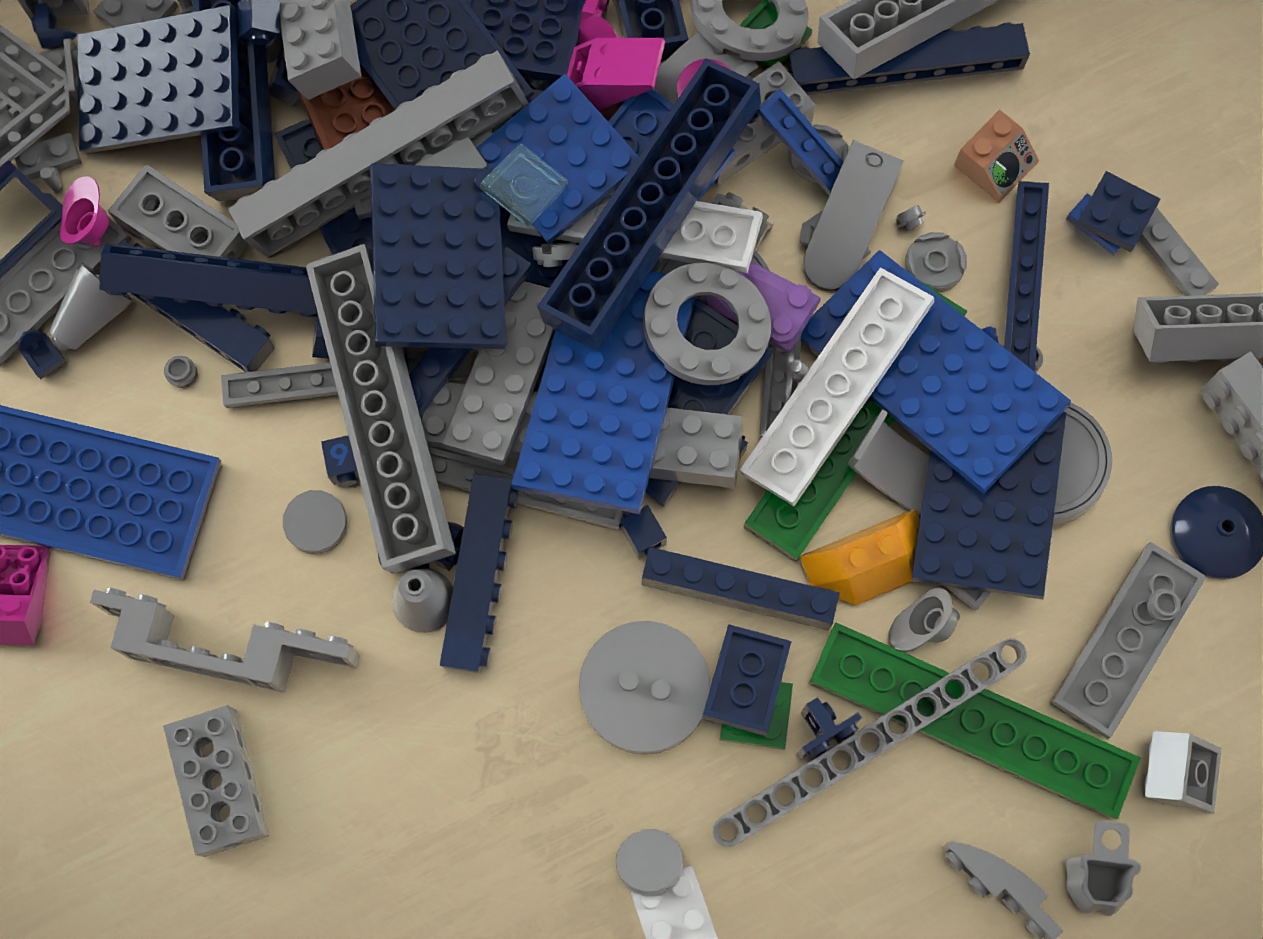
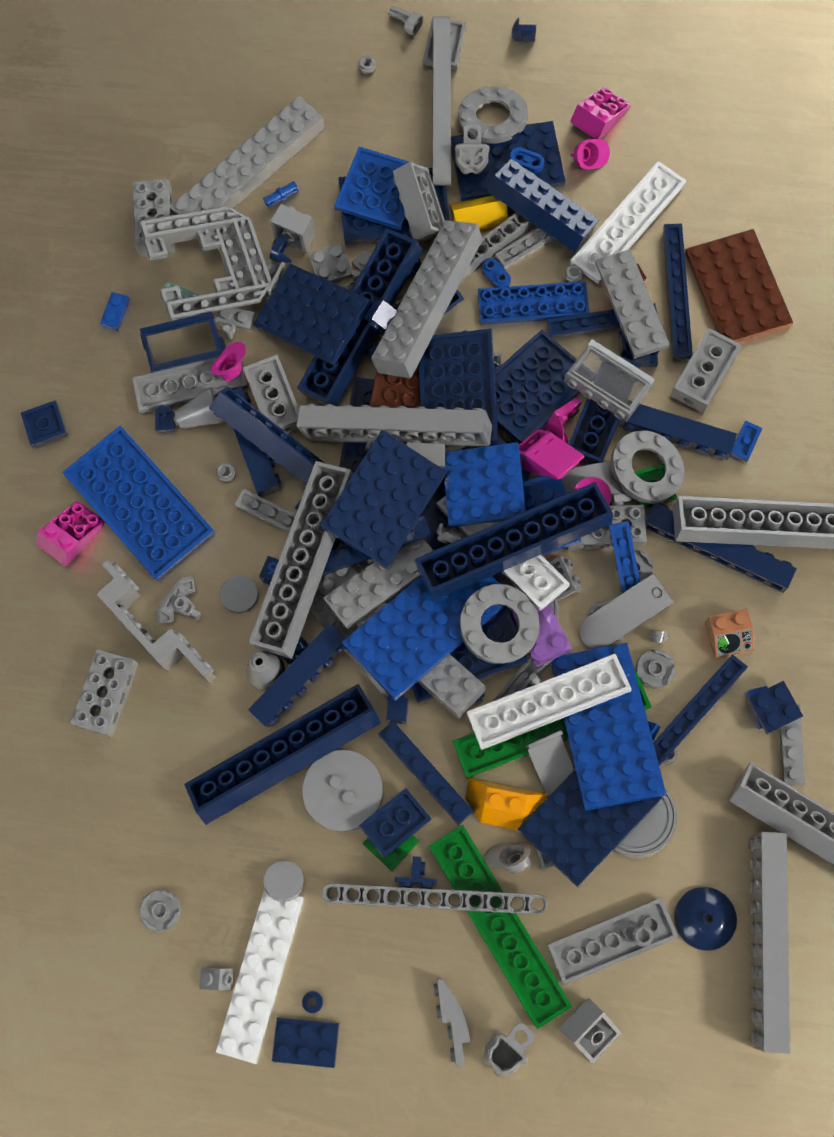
camera: 40 degrees right, 0 degrees up
clear light blue tile [480,143,569,227] -> none
none -> light grey piece [155,576,202,624]
none -> dark blue brick [184,684,381,825]

